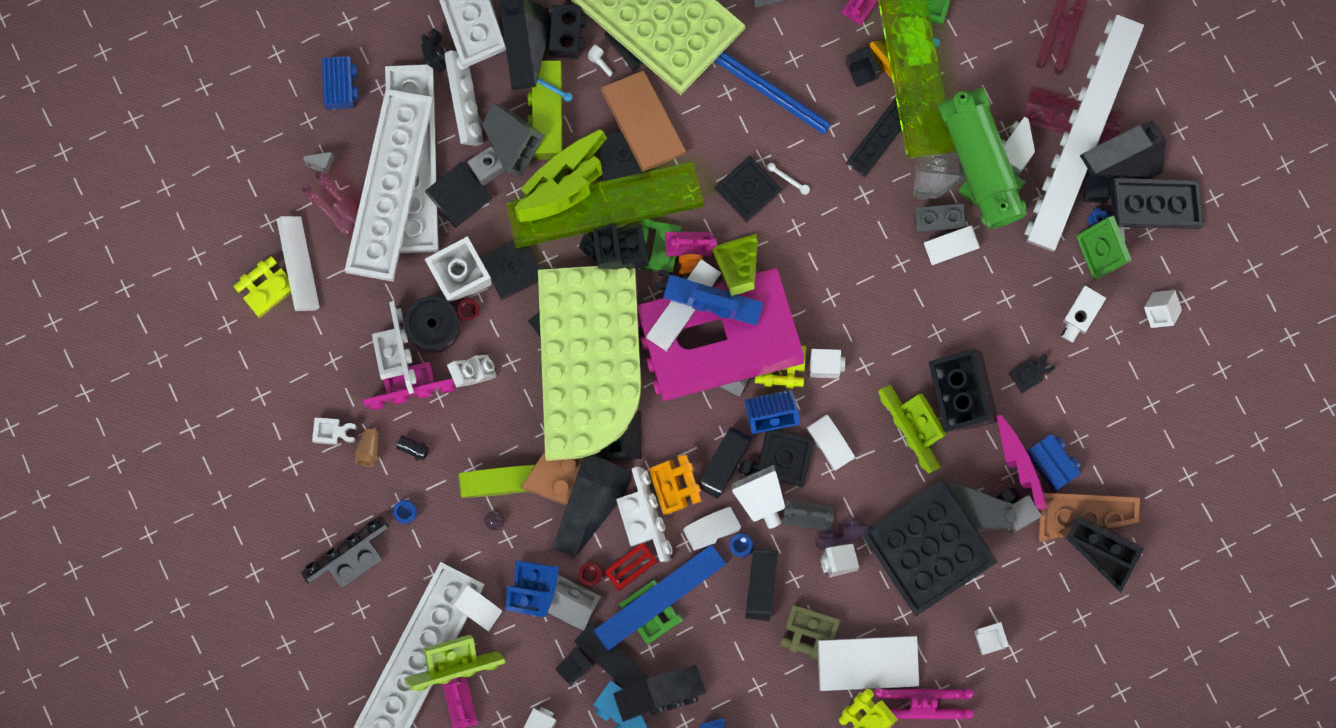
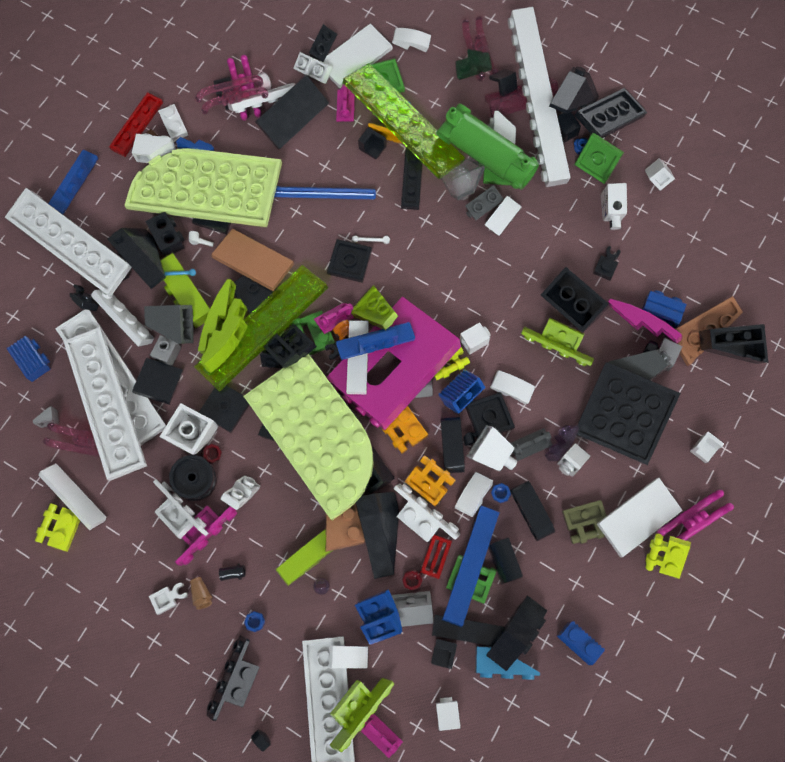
camera: 30 degrees left, 5 degrees down
none -> black tile [251,730,271,752]
none -> light orange plate [382,406,428,454]
none -> clear green slope [455,49,492,80]
none -> black brick [488,537,523,585]
none -> black panel [489,69,518,96]

